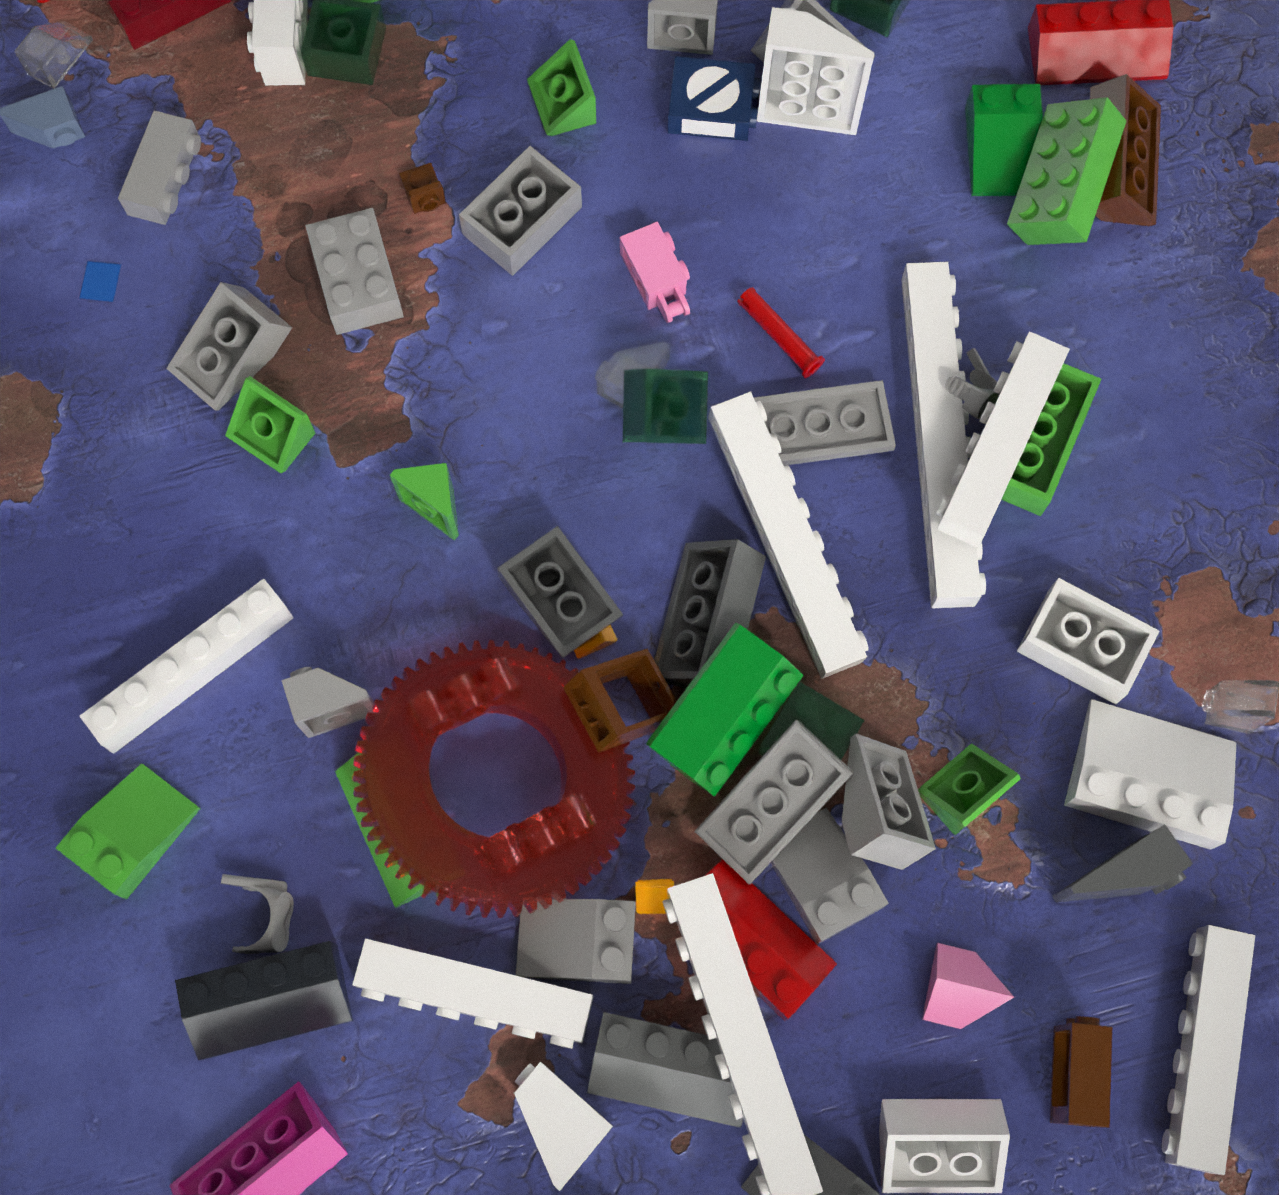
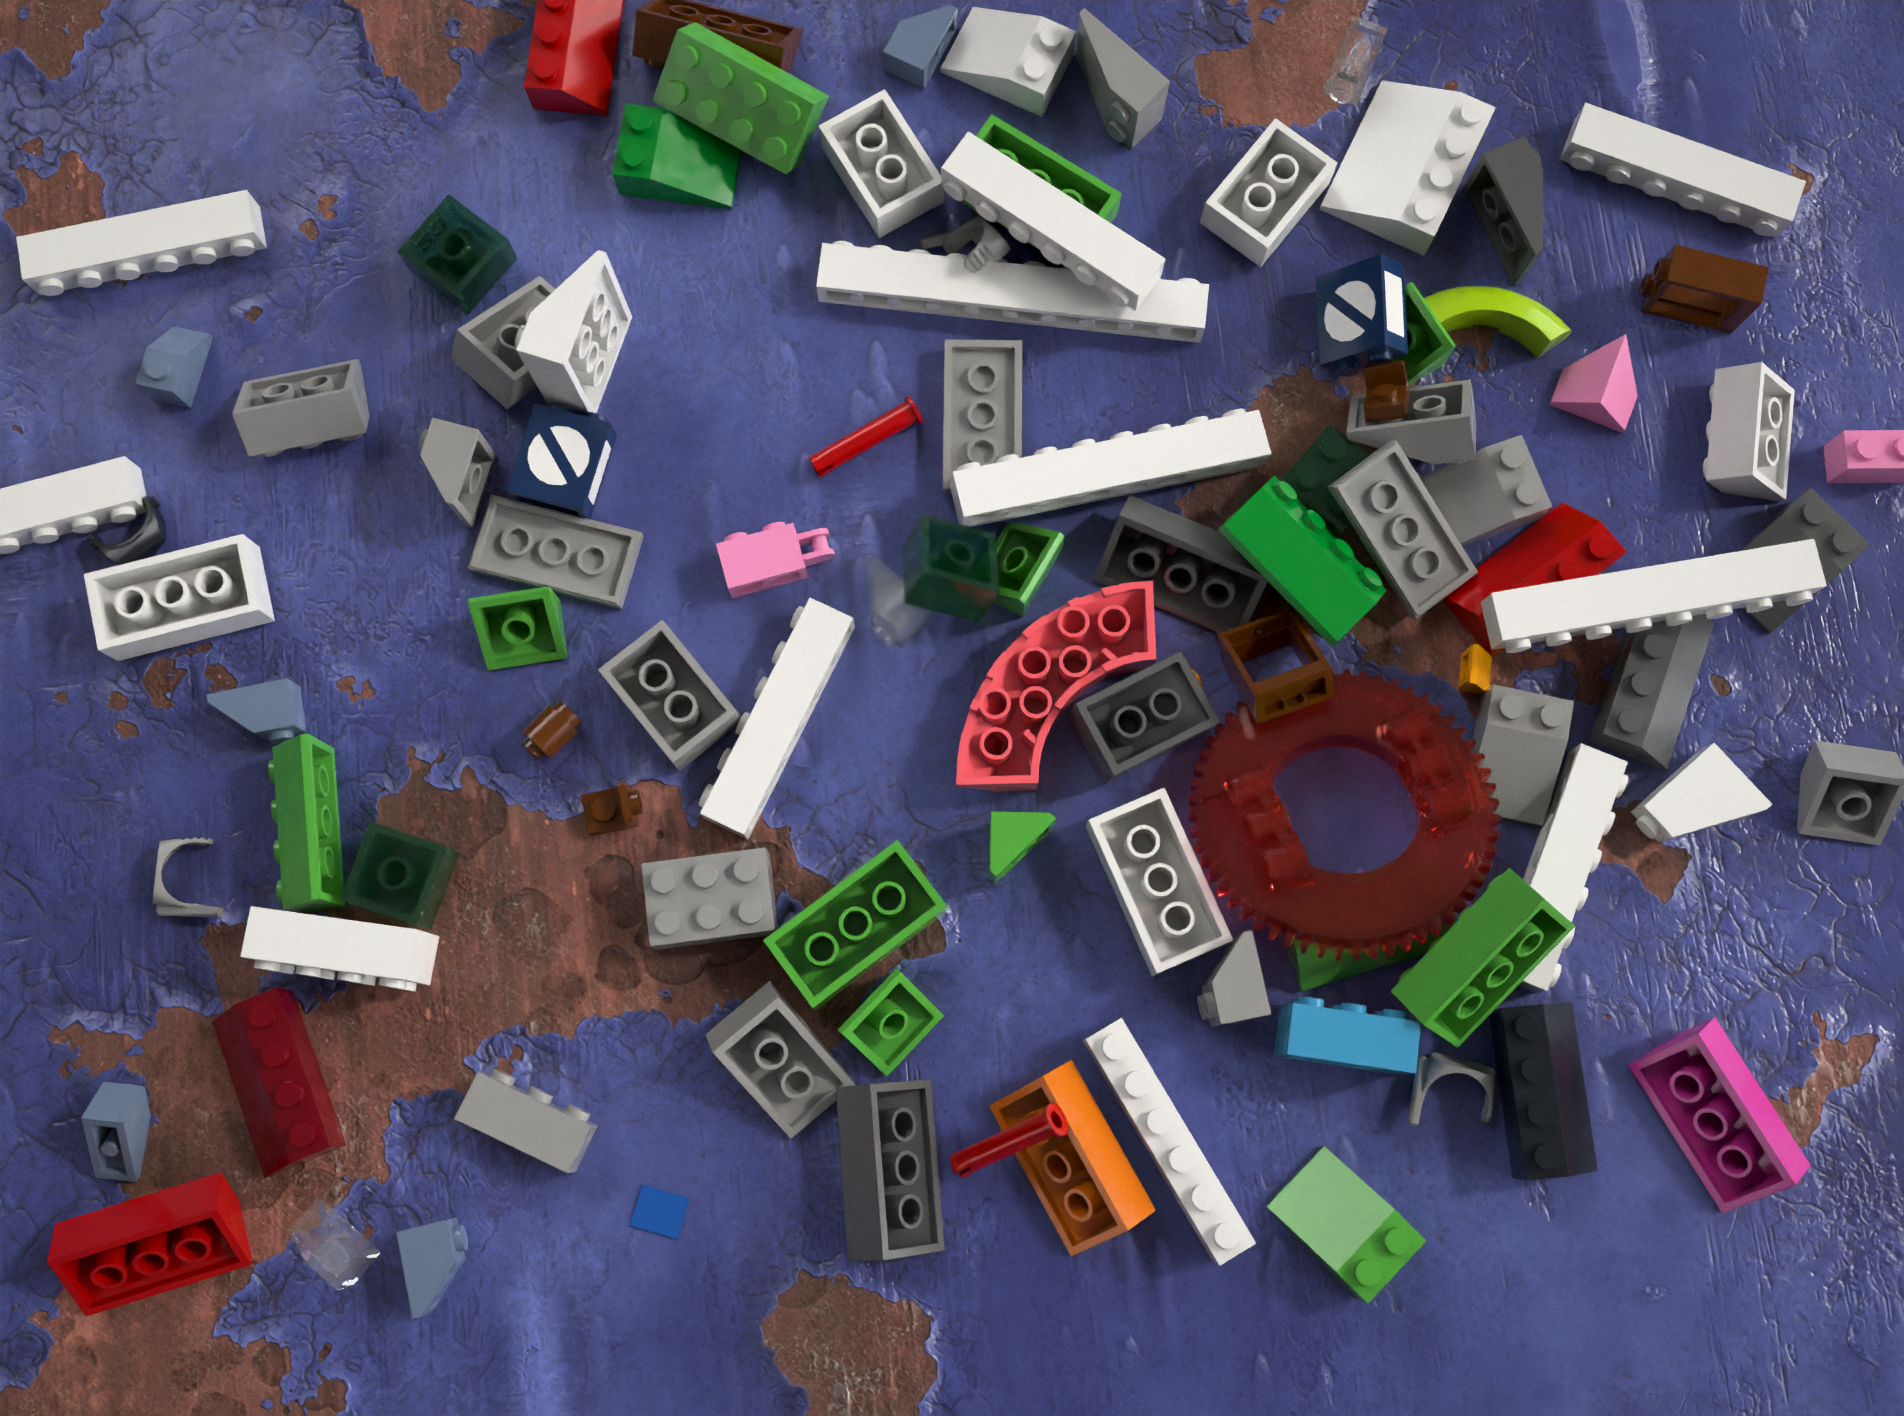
camera: 80 degrees left, 5 degrees up
none -> light grey tile [468,495,644,610]
none -> reddish brown brick [521,700,582,760]
none -> white brick [699,598,855,840]
none -> bright green brick [763,840,948,1010]
none -> white brick [818,89,945,238]
none -> dark grey slope [836,1079,945,1261]
none -> sand blue slope [880,5,958,89]
none -> white slope [940,7,1076,117]
none -> red pin [950,1103,1068,1178]
none -> coral brick [956,580,1156,792]
none -> bright green slope [969,521,1064,618]
none -> orange slope [989,1059,1156,1257]
none -> light grey slope [1074,8,1170,149]
none -> white brick [1085,788,1233,977]
none -> dark azure brick [1274,996,1421,1075]
none -> dark blue brick [1316,254,1408,377]
none -> reddish brown bracket [1363,360,1410,423]
none -> bright green brick [1391,868,1575,1048]
none -> lime brick [1424,285,1572,358]

